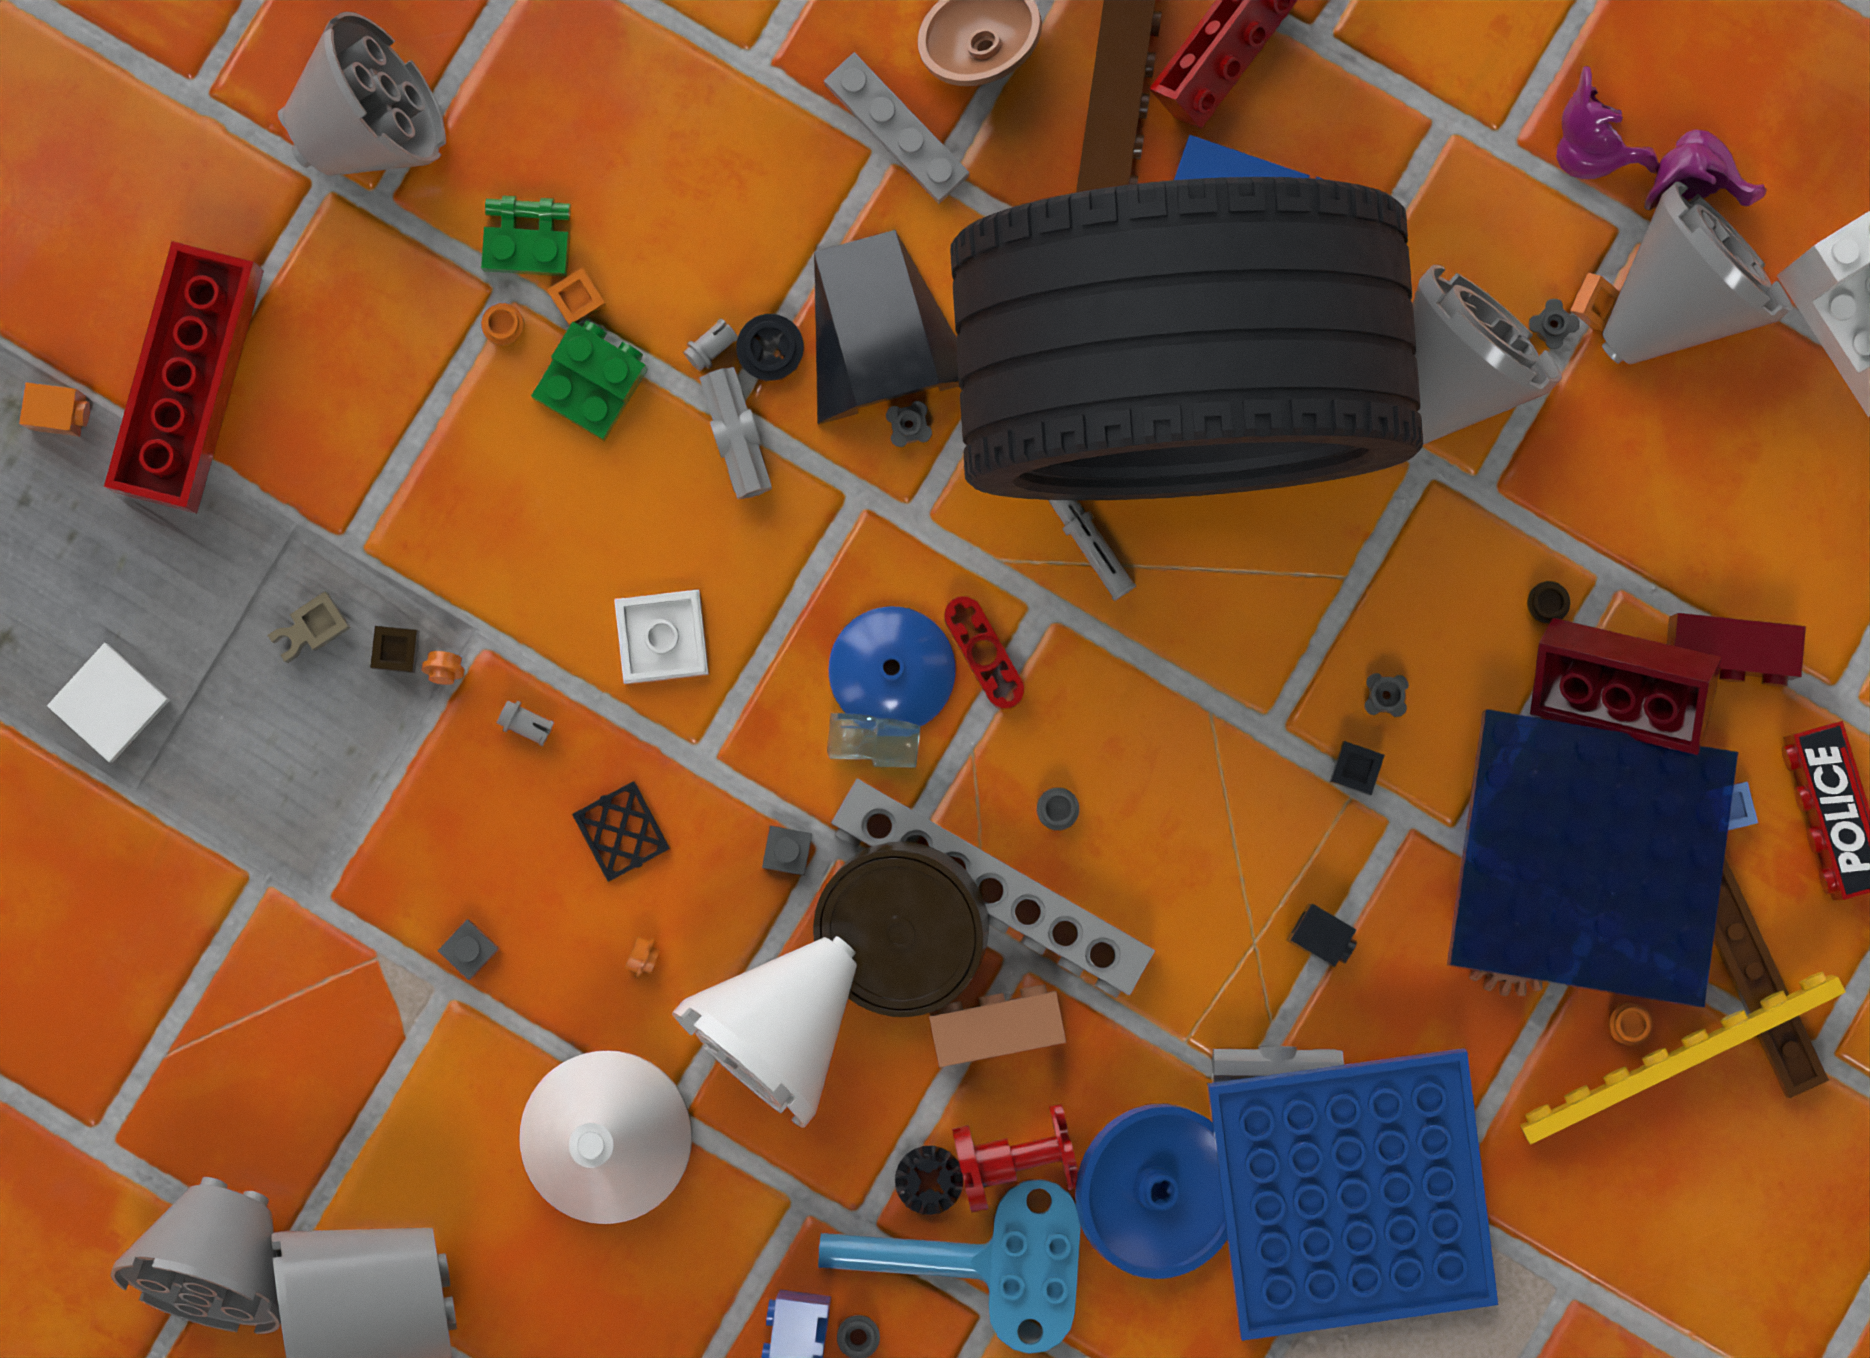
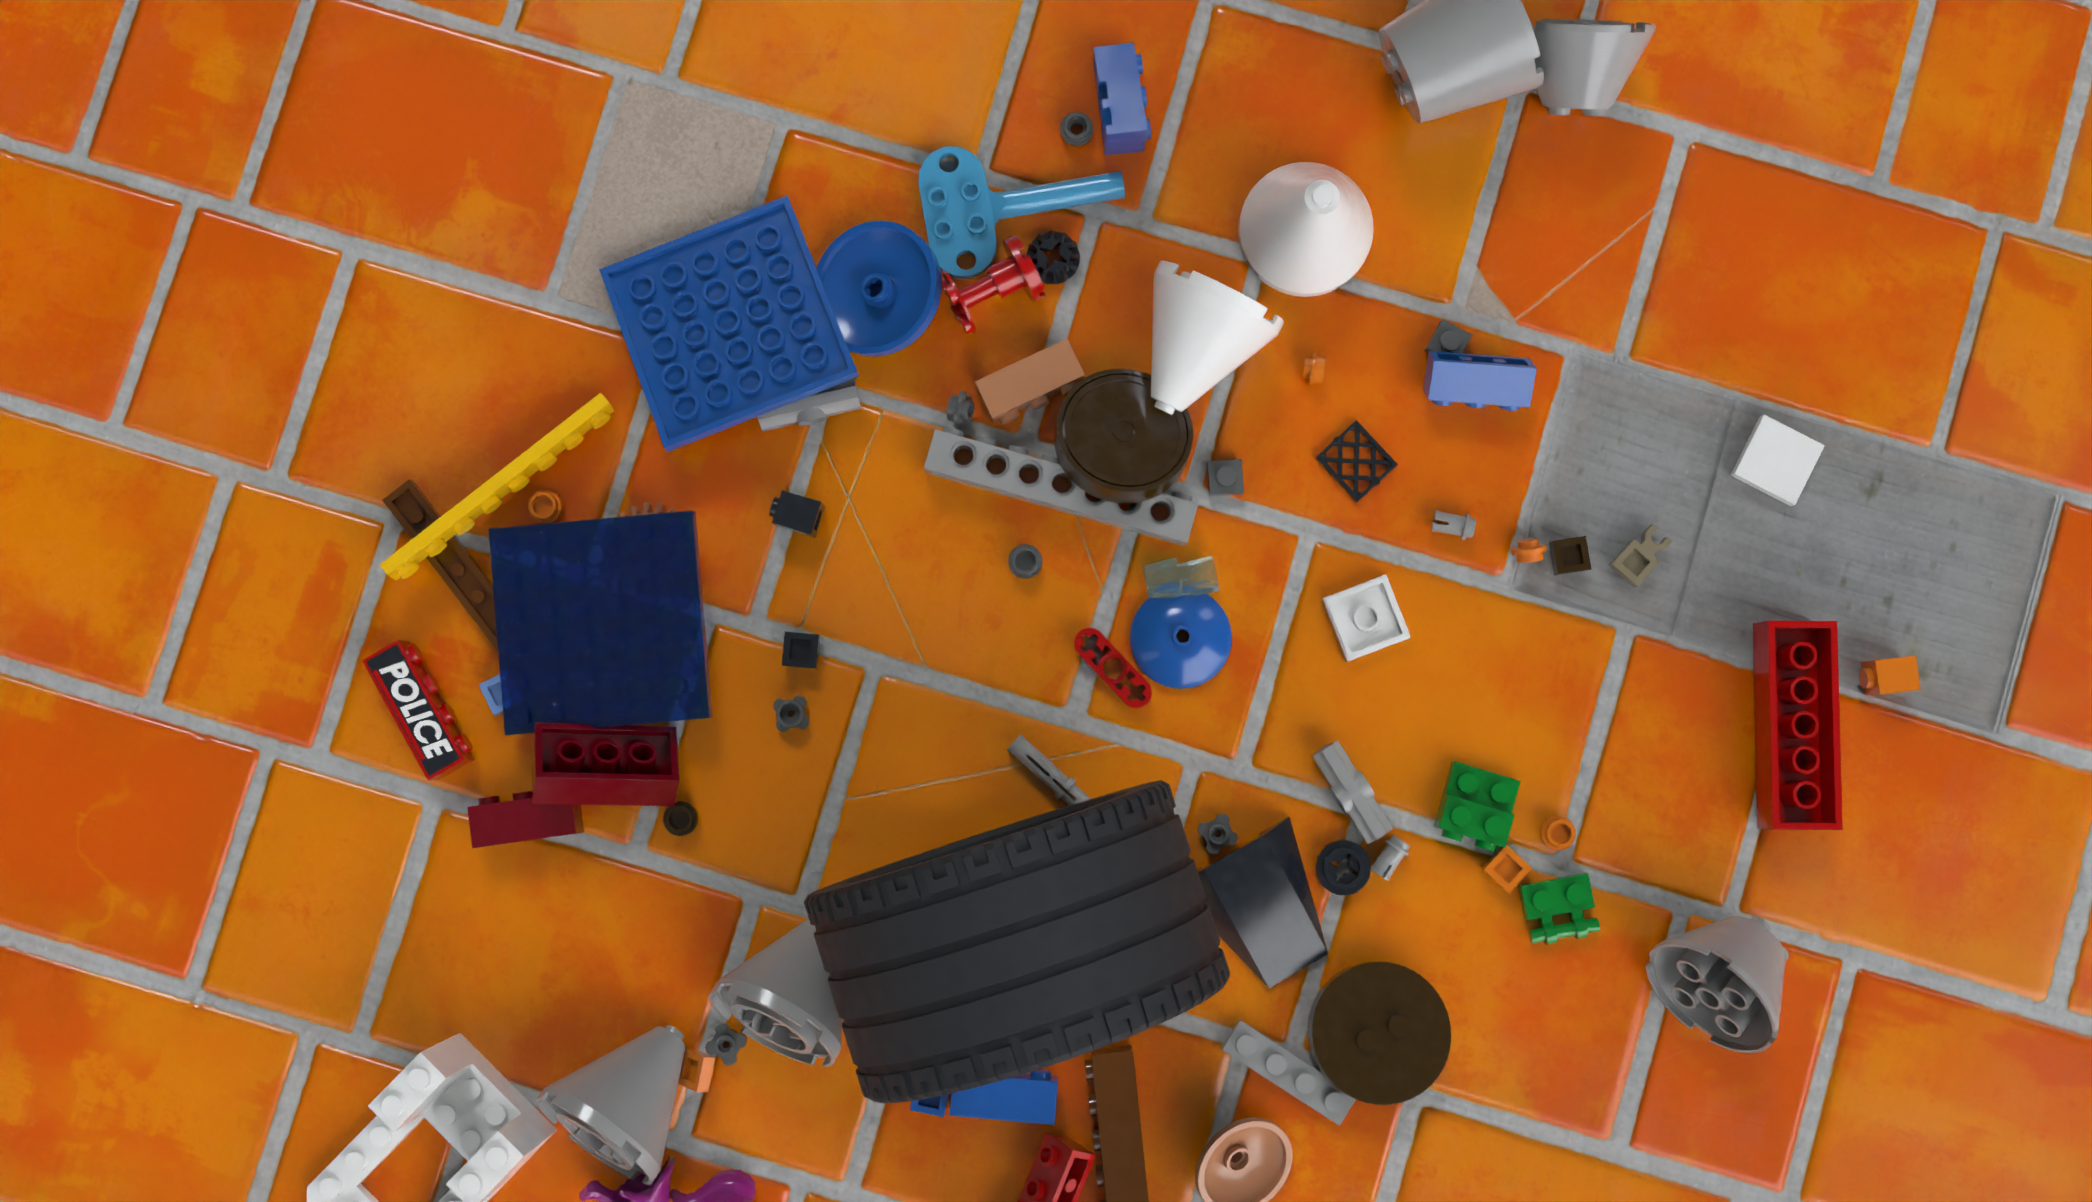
camera: 160 degrees right, 0 degrees up
none -> dark grey plate [947,391,975,428]
none -> dark brown brick [1307,962,1451,1105]
none -> brick [1423,351,1537,411]

